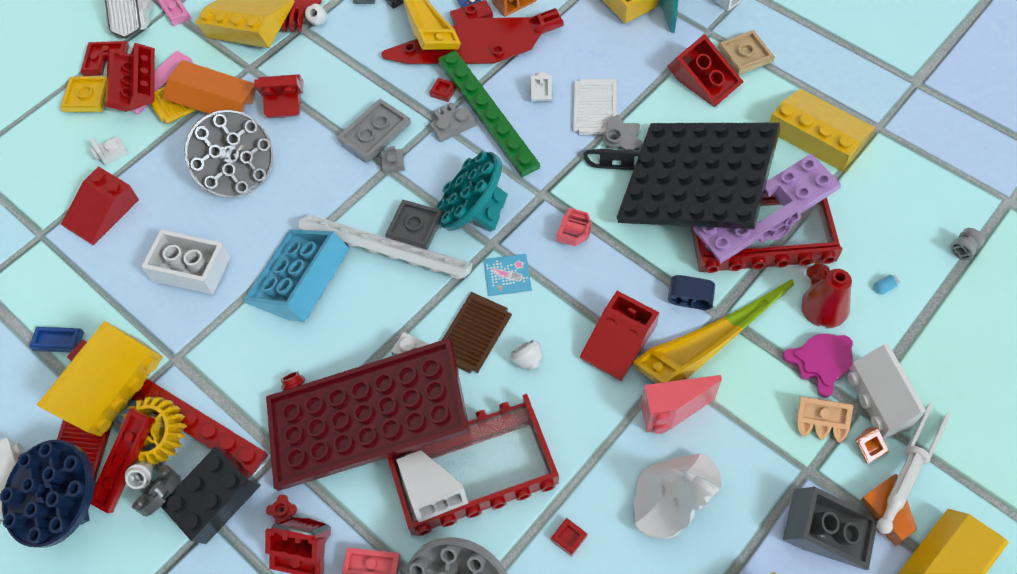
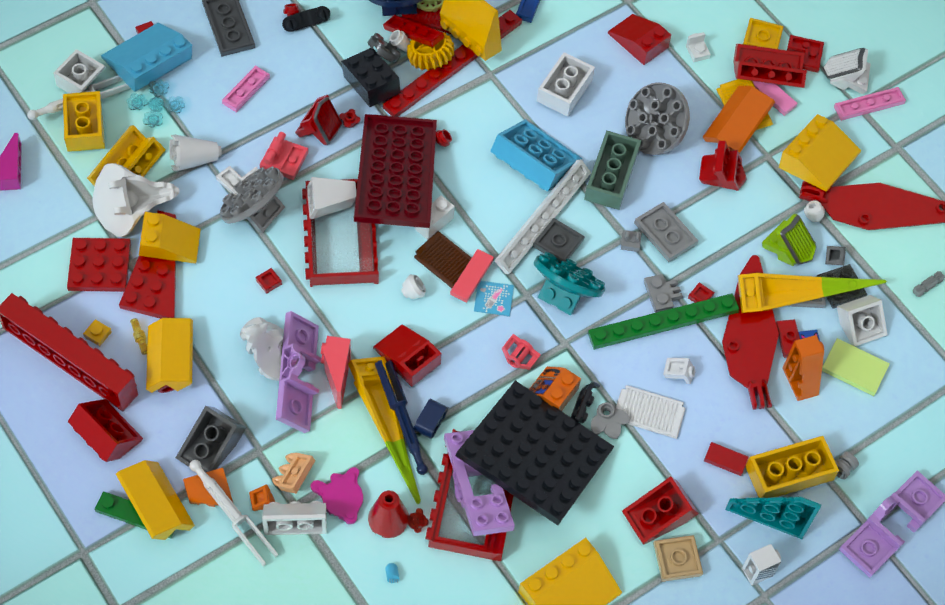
camera: 95 degrees right, 0 degrees up
none -> lavender plate [276,311,321,433]
none -> dark blue piece [375,360,428,475]
none -> coral tile [450,249,494,303]
none -> orange slope [529,366,581,411]
none -> sand green brick [584,130,641,210]
none -> red tile [704,442,748,476]
none -> lime piece [762,214,816,266]

